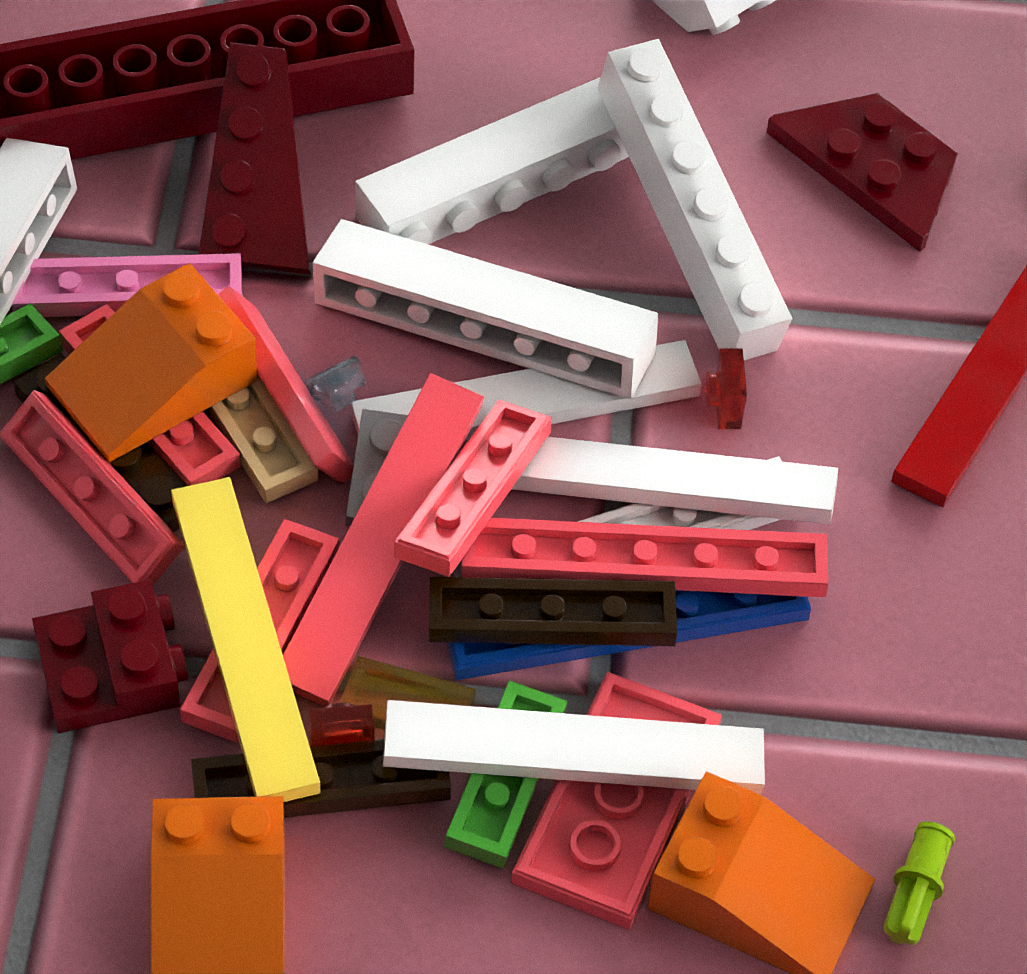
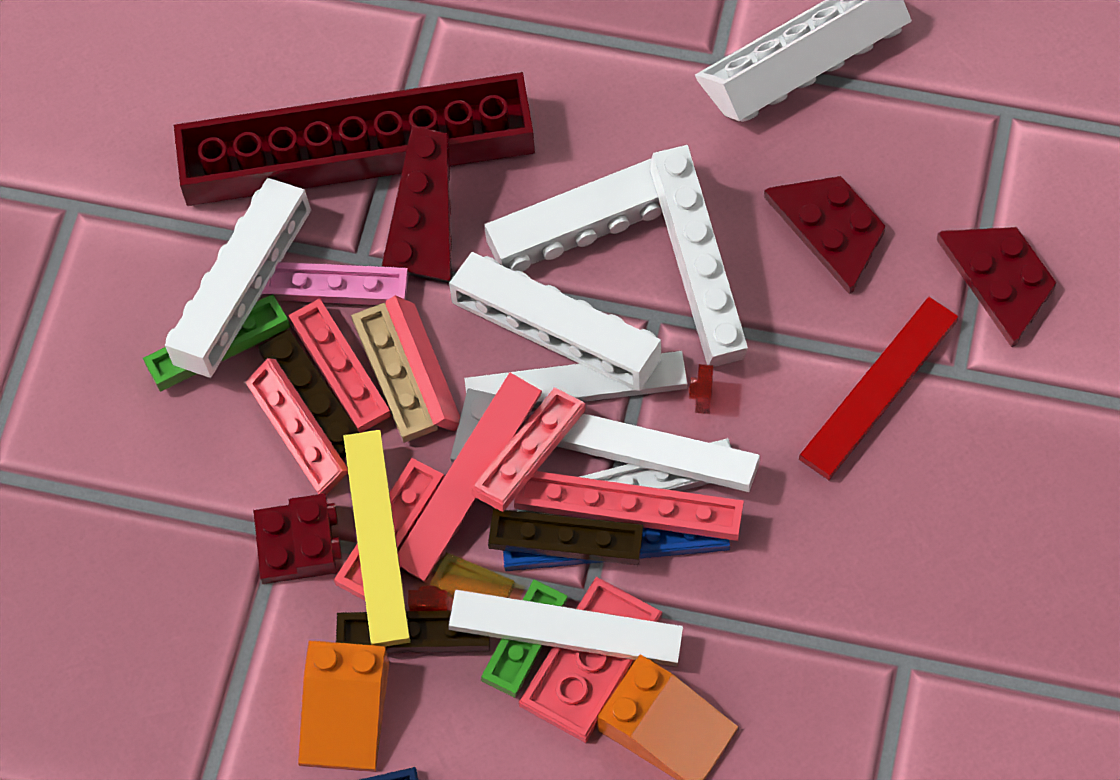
camera: 15 degrees right, 10 degrees up
orange slope [45,263,257,463] -> none
clear light blue tile [305,356,366,412] -> none
lime axle [883,821,956,945] -> none

